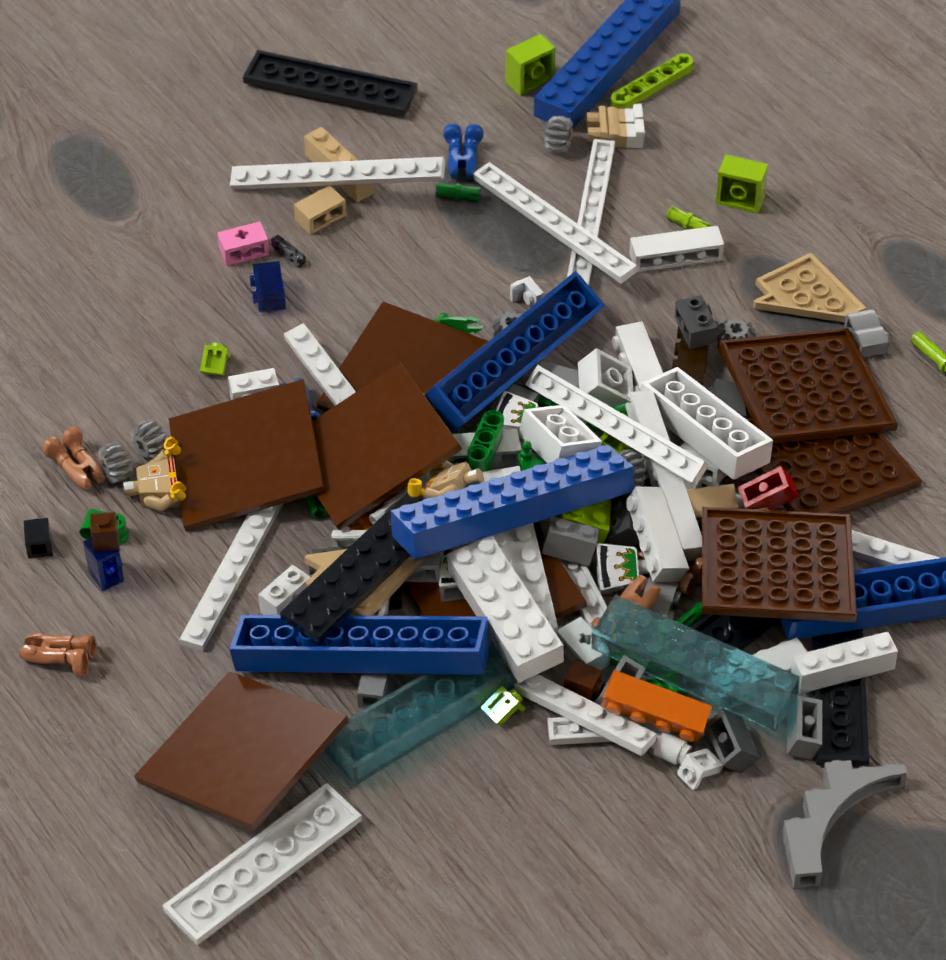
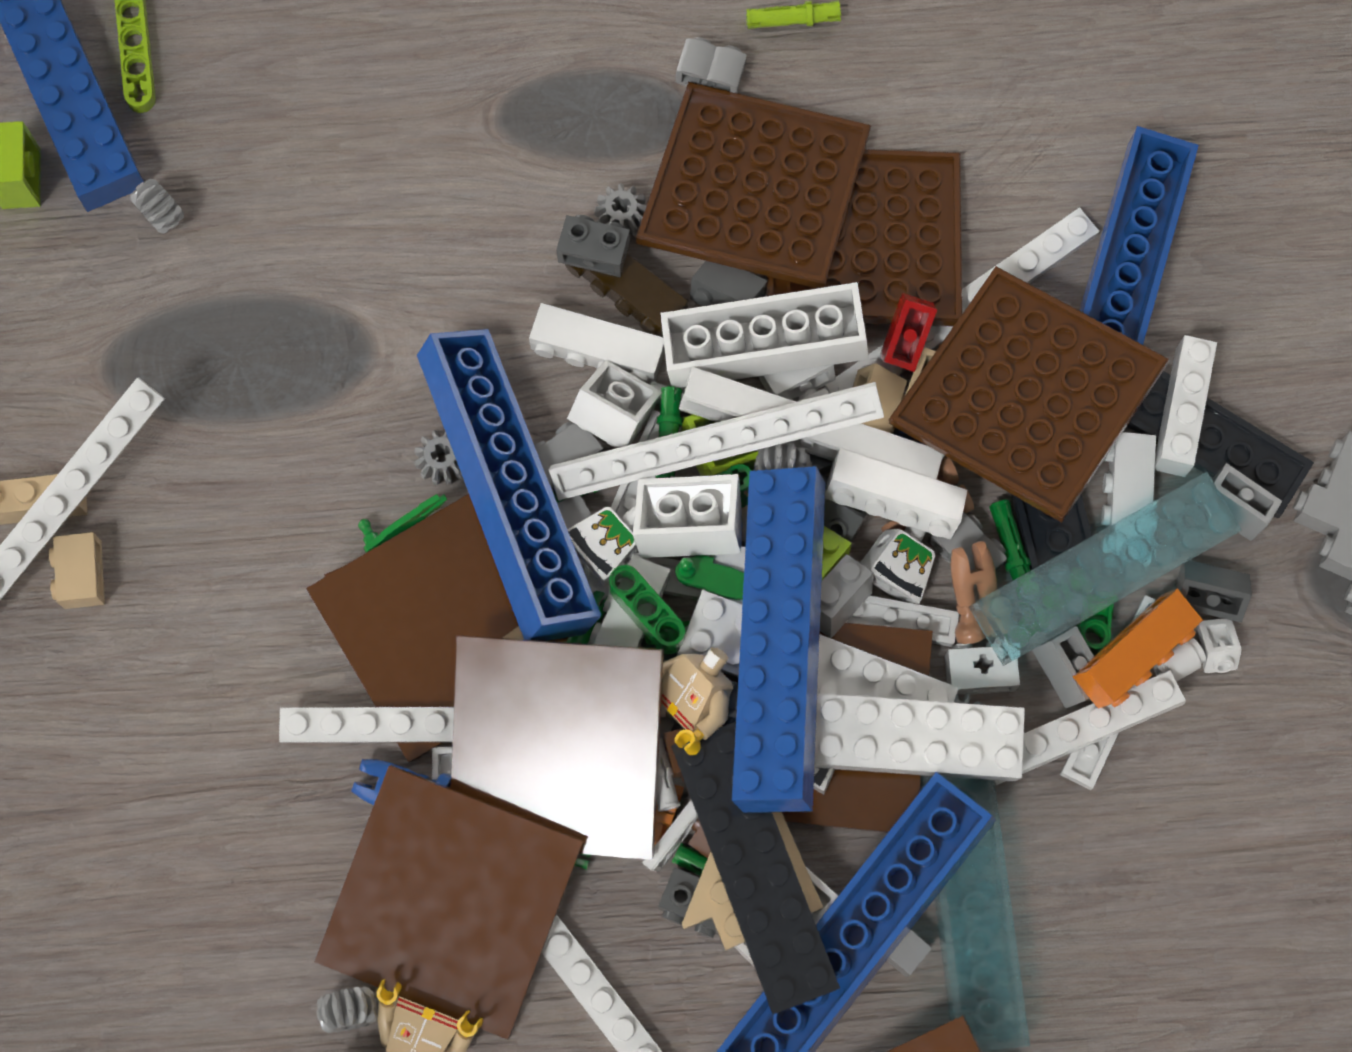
camera: 60 degrees left, 25 degrees up
lime bracket [200,343,231,377] -> none
bright pink brick [217,222,269,266] -> none
white brick [228,368,279,400] -> none
clear blue brick [249,261,286,312] -> none
white brick [258,564,311,615] -> none
black axle [271,235,306,267] -> none
green pin [435,183,481,201] -> none
blue piece [443,124,484,180] -> none
white plate [473,162,638,283] -> none
bracket [481,686,526,726] -> none
white bracket [510,276,544,307] -> none
reddish brown brick [564,660,605,702] -> none
white plate [567,139,615,285] -> none
tan hips [586,104,645,148] -> none
white brick [629,226,724,272] -> none
lime pin [666,206,712,230] -> none
lime brick [716,154,768,214] -> none
tan wing [753,253,866,323] -> none

